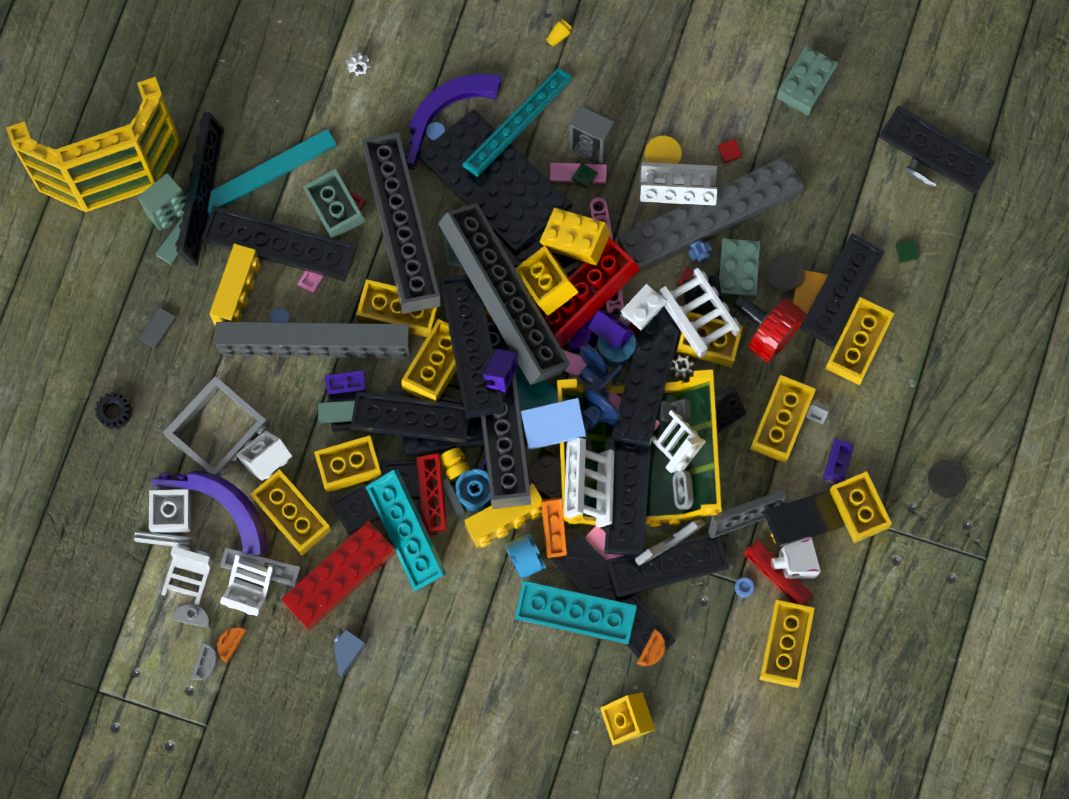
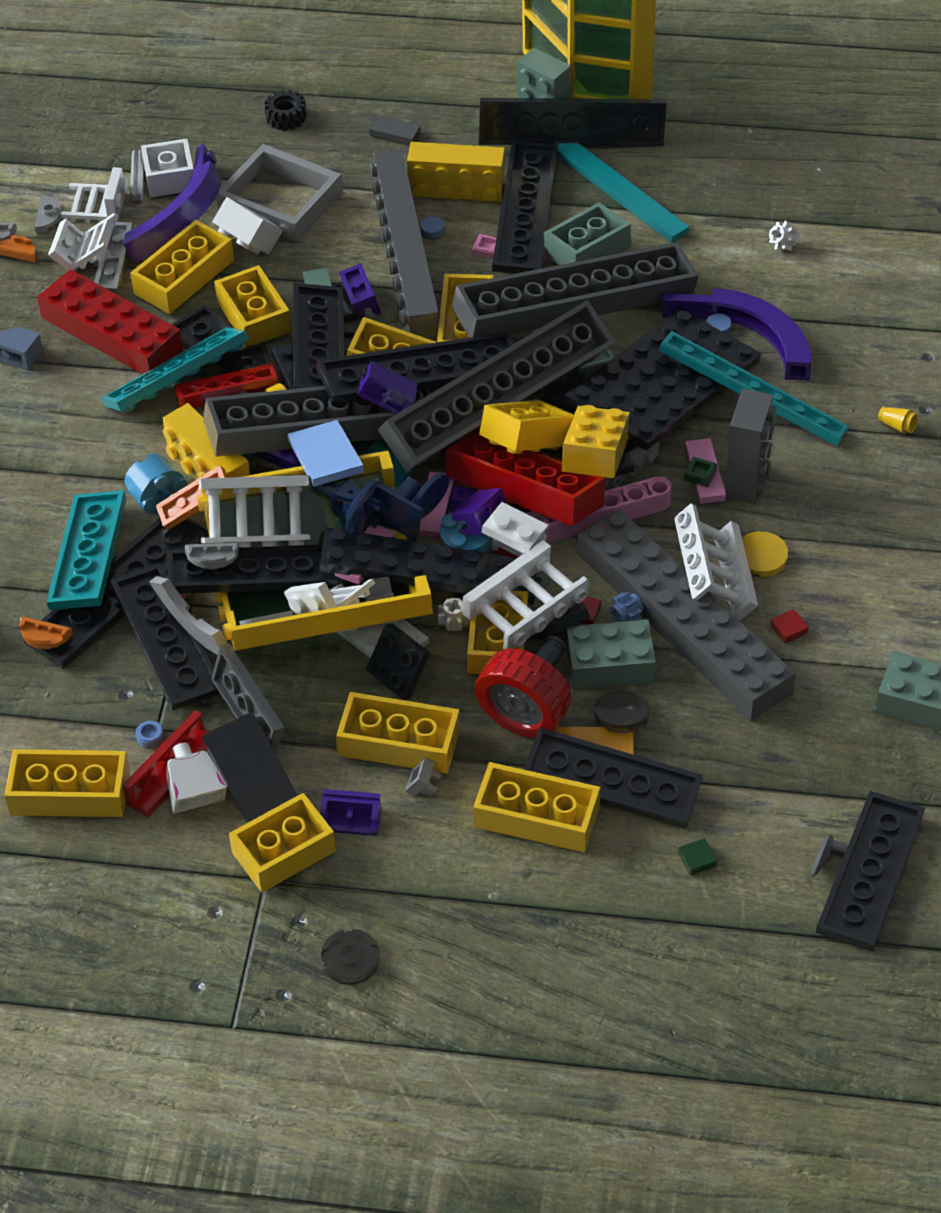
camera: 80 degrees right, 25 degrees down
none -> light grey plate [185,543,239,569]

